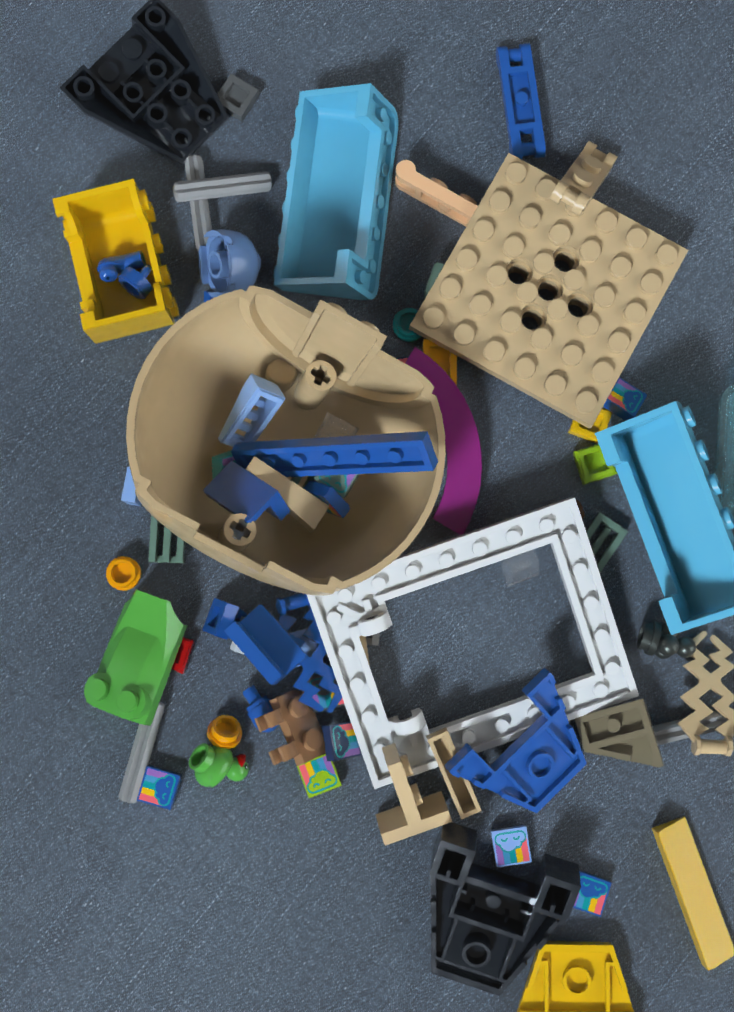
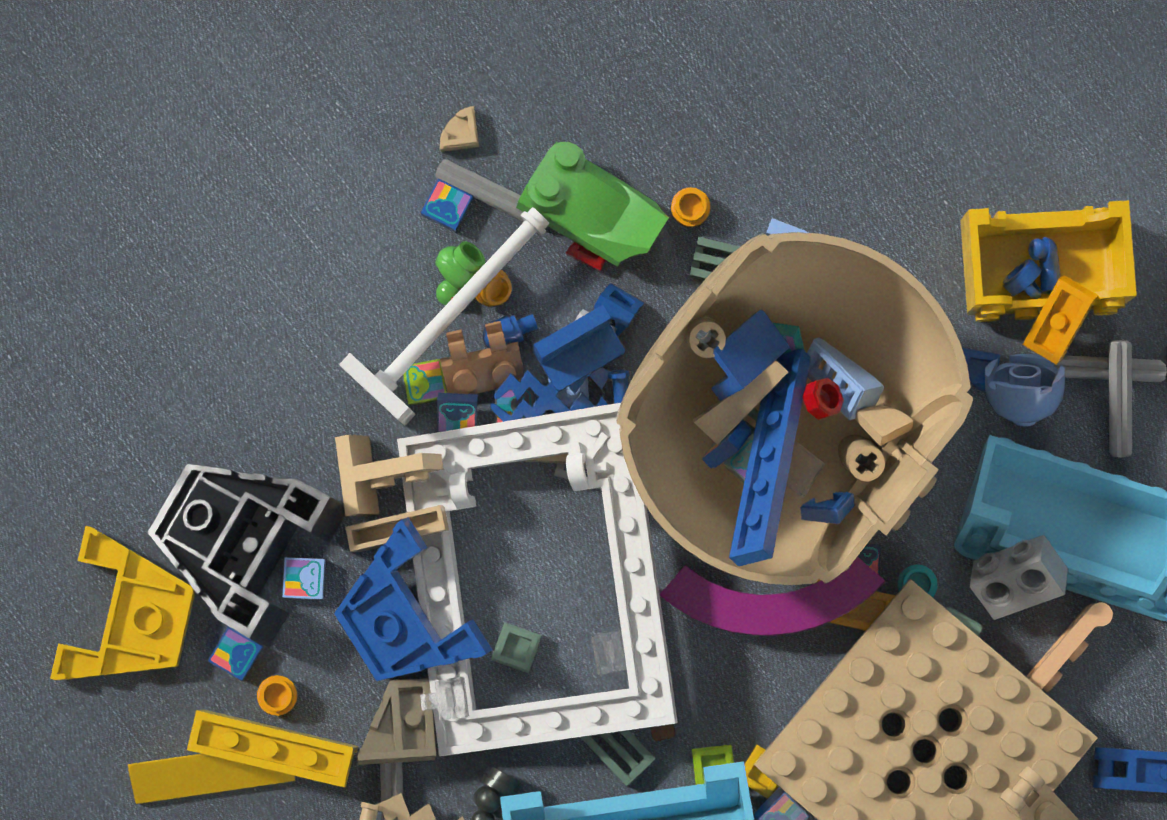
camera: 100 degrees right, 0 degrees up
none -> yellow panel [187,710,359,787]
none -> light orange plate [257,675,298,716]
none -> white tile [339,207,549,426]
none -> clear tile [420,677,469,721]
none -> tan tile [440,106,479,152]
none -> sand green tile [491,622,542,673]
none -> blue tile [800,492,855,524]
none -> red tile [803,378,844,420]
none -> tan tile [855,406,914,446]
none -> light grey brick [970,535,1068,620]
none -> light orange plate [1022,275,1098,365]

